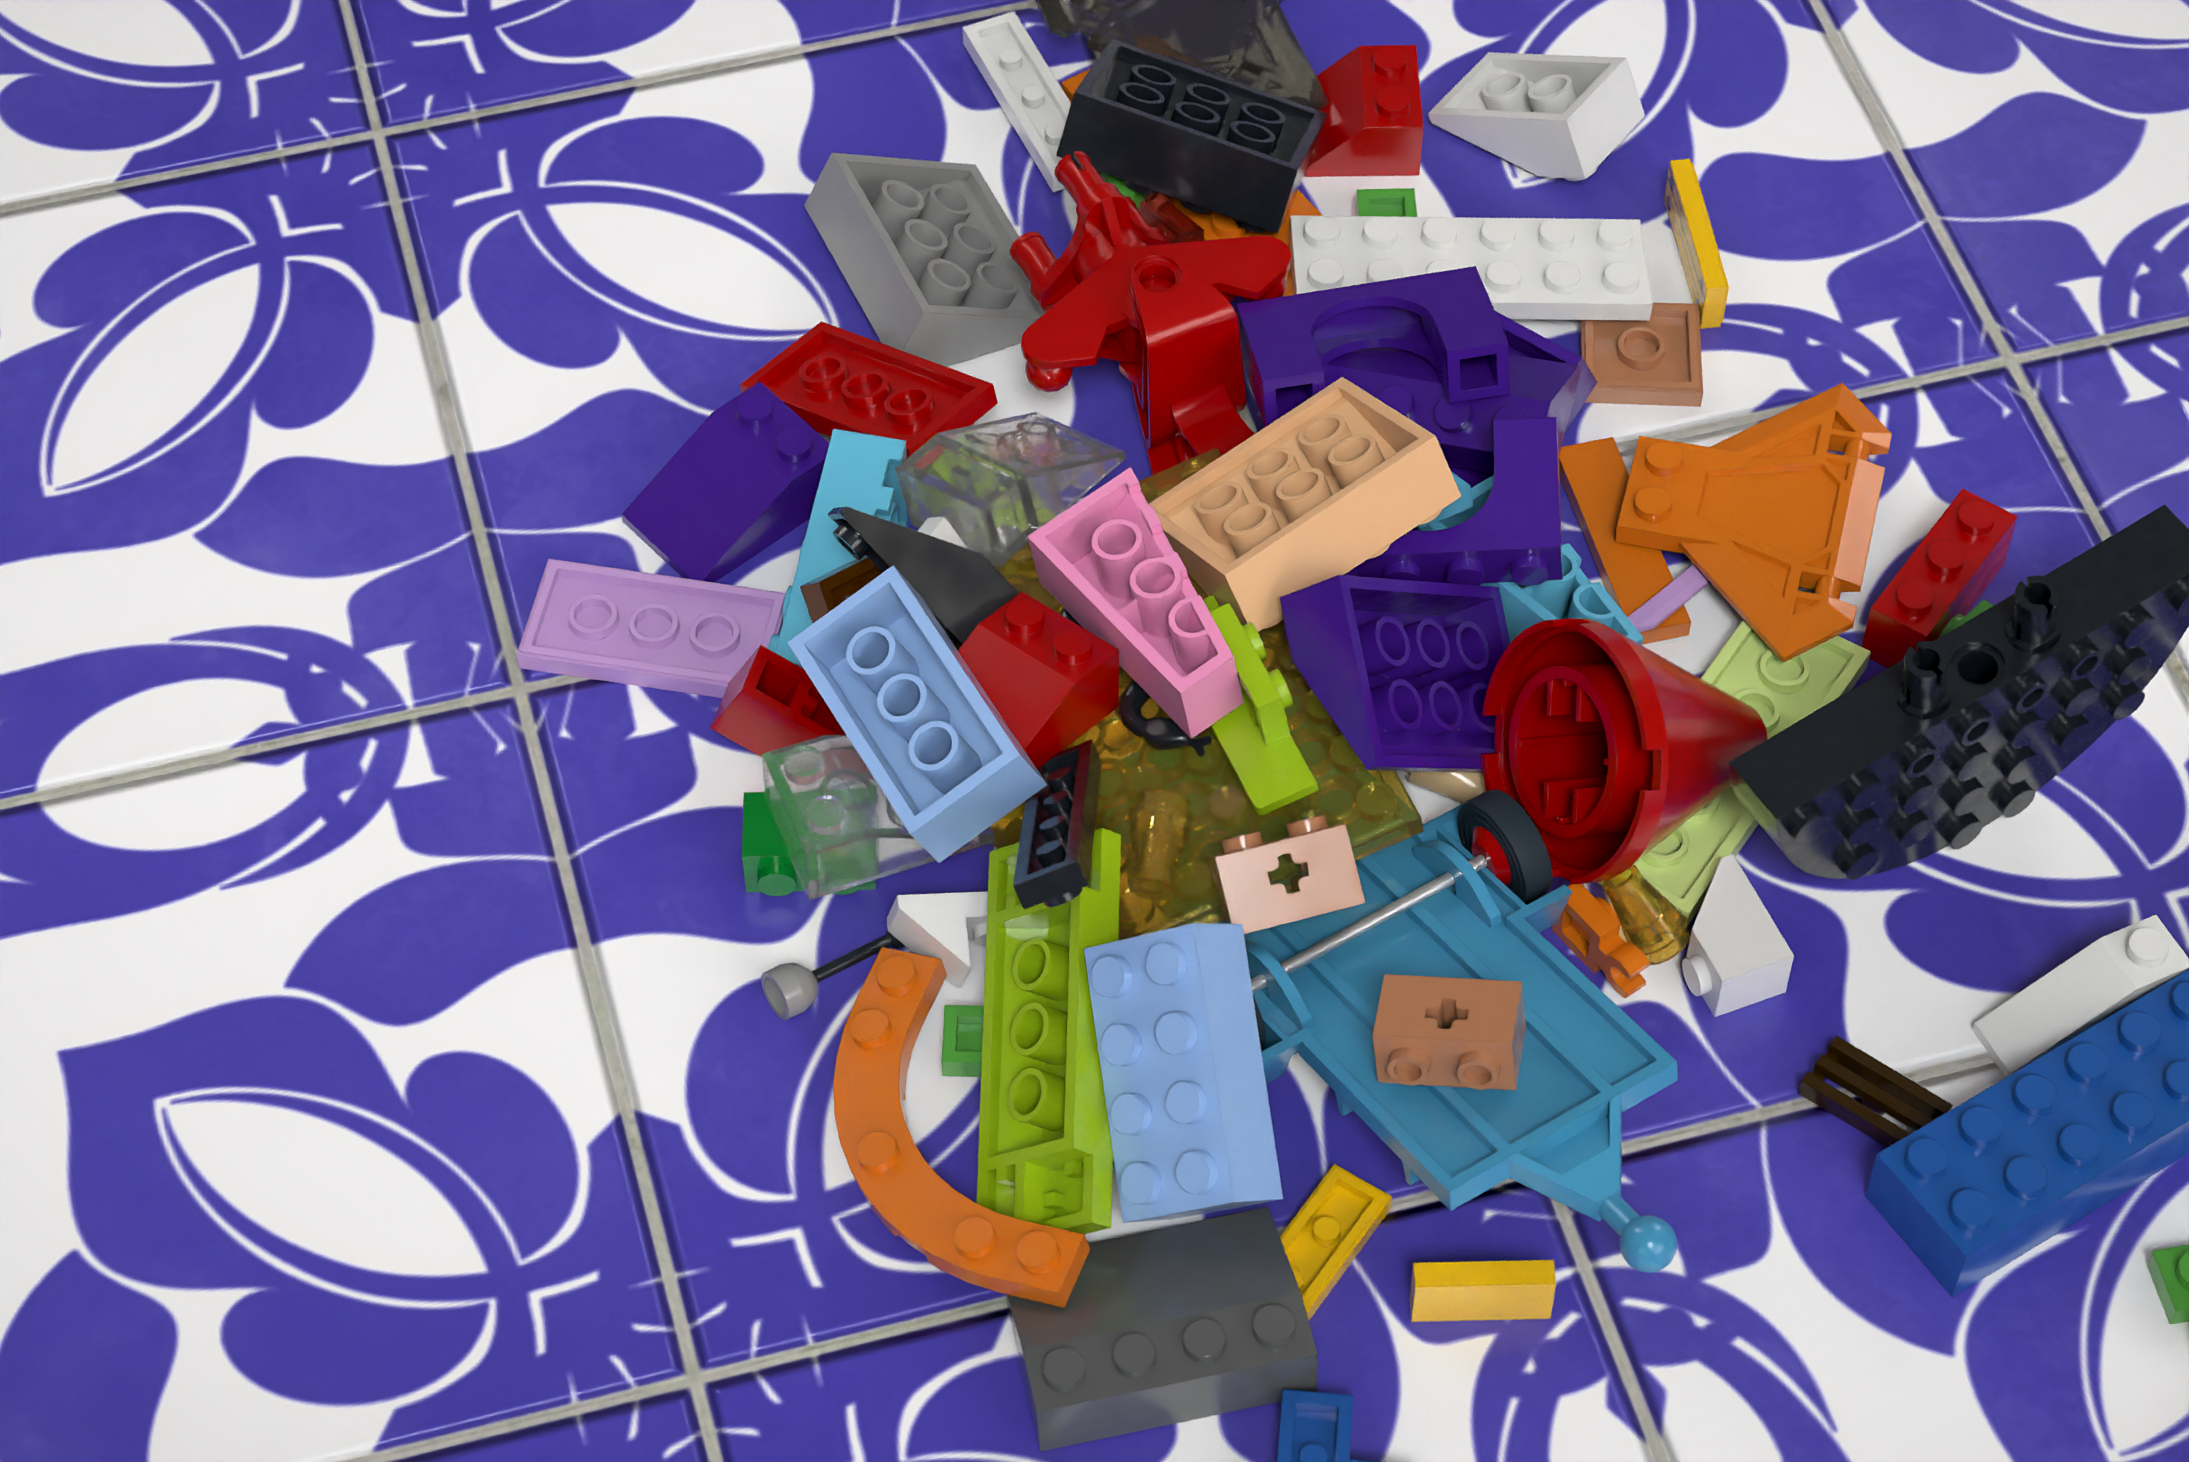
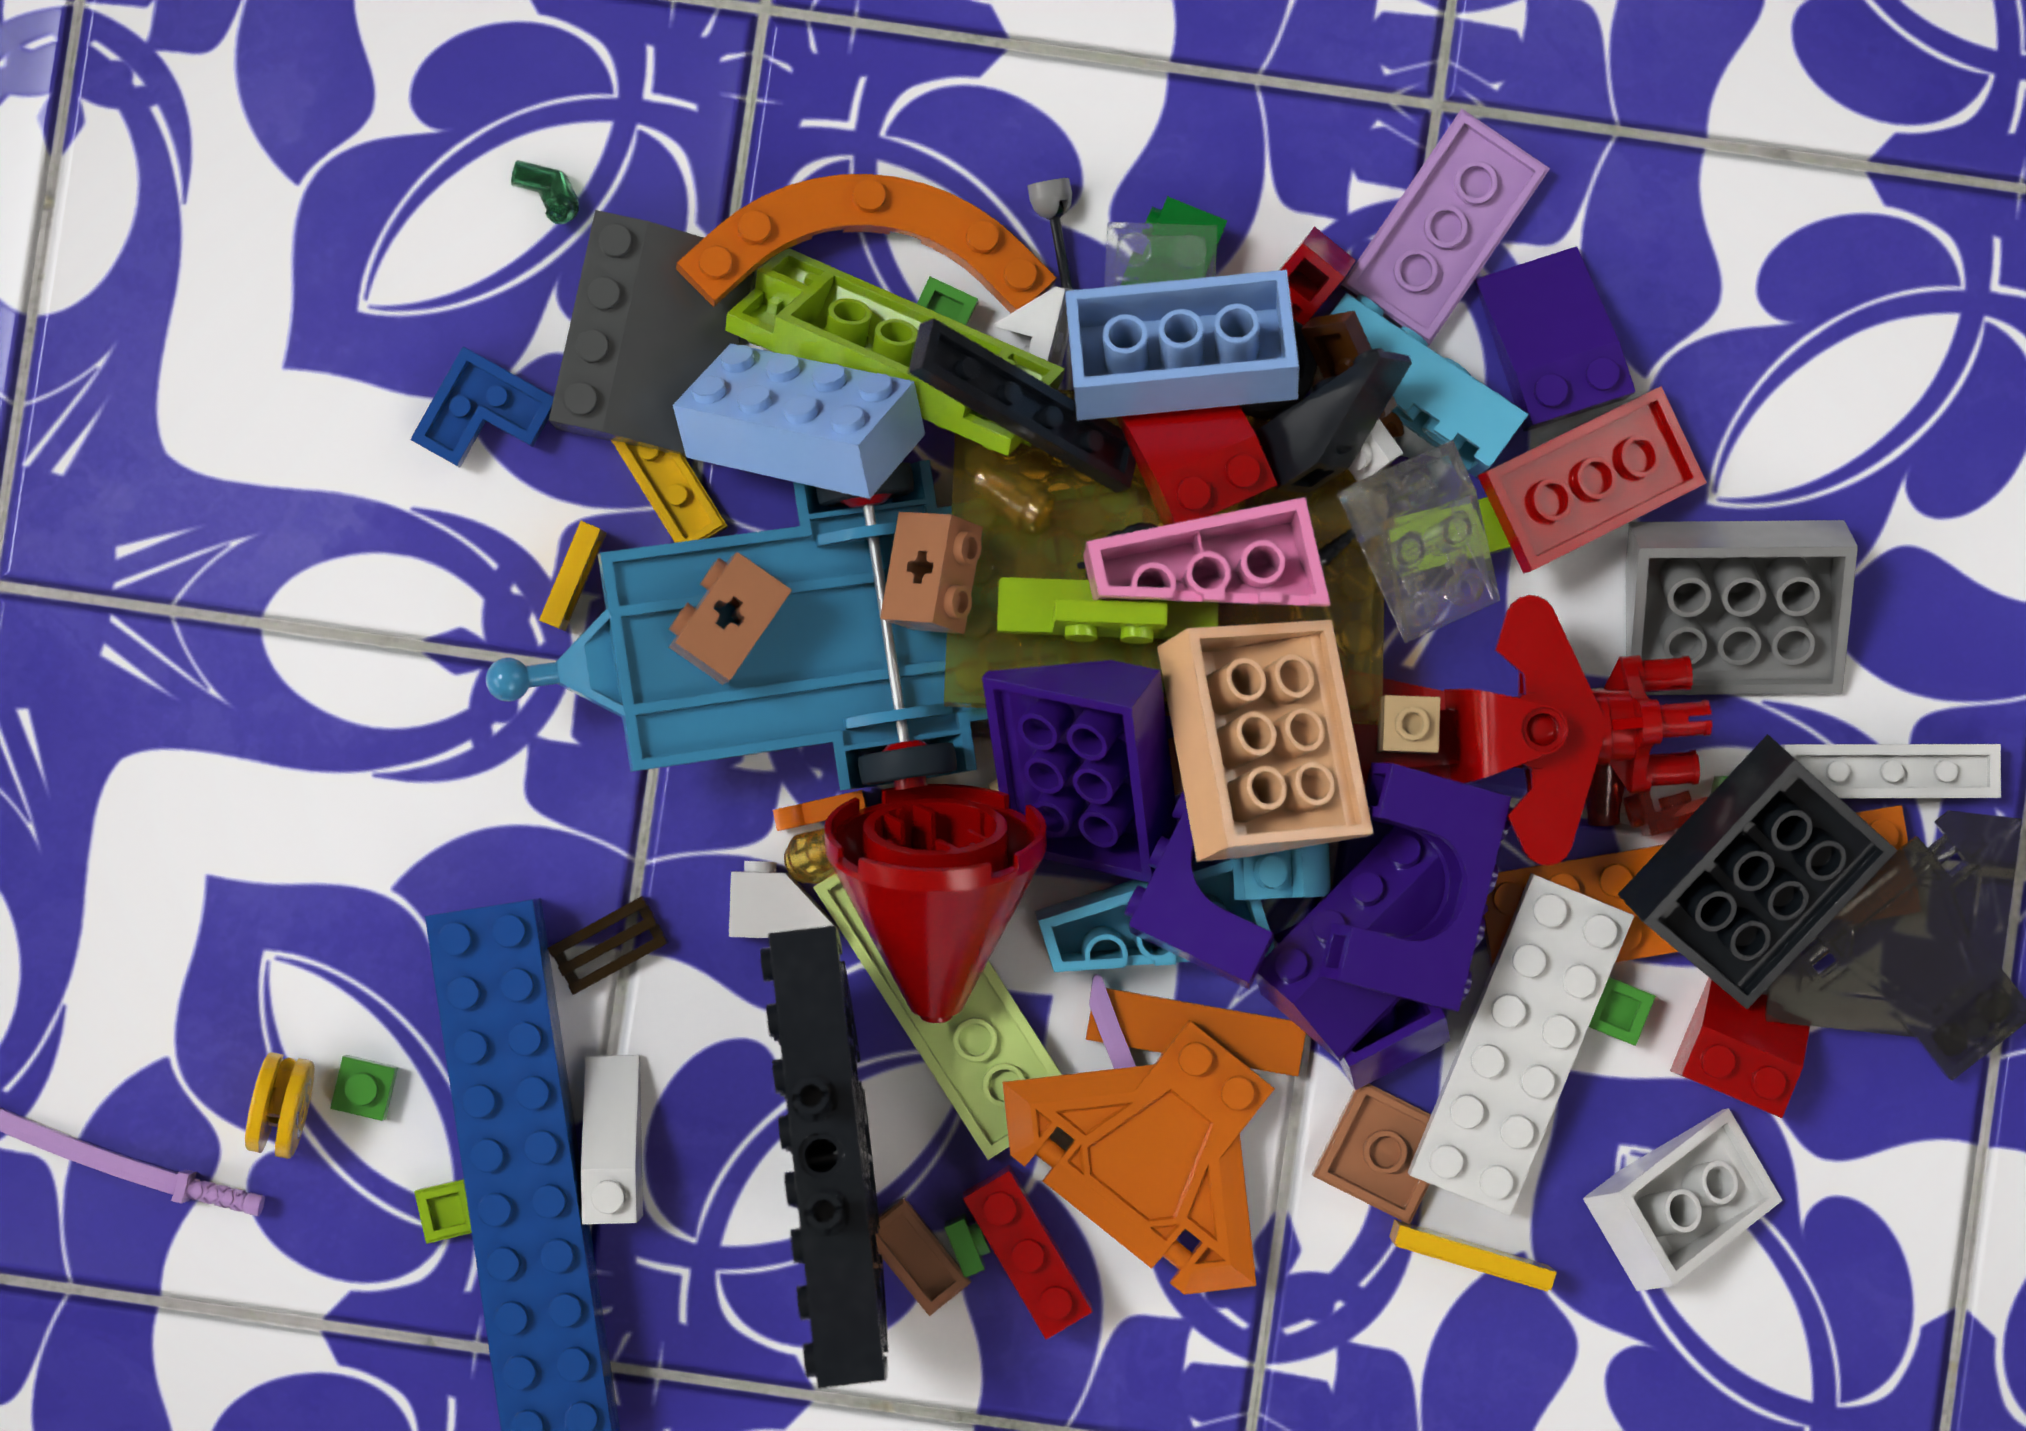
camera: 115 degrees right, 35 degrees up
none -> tan brick [1377,695,1440,754]

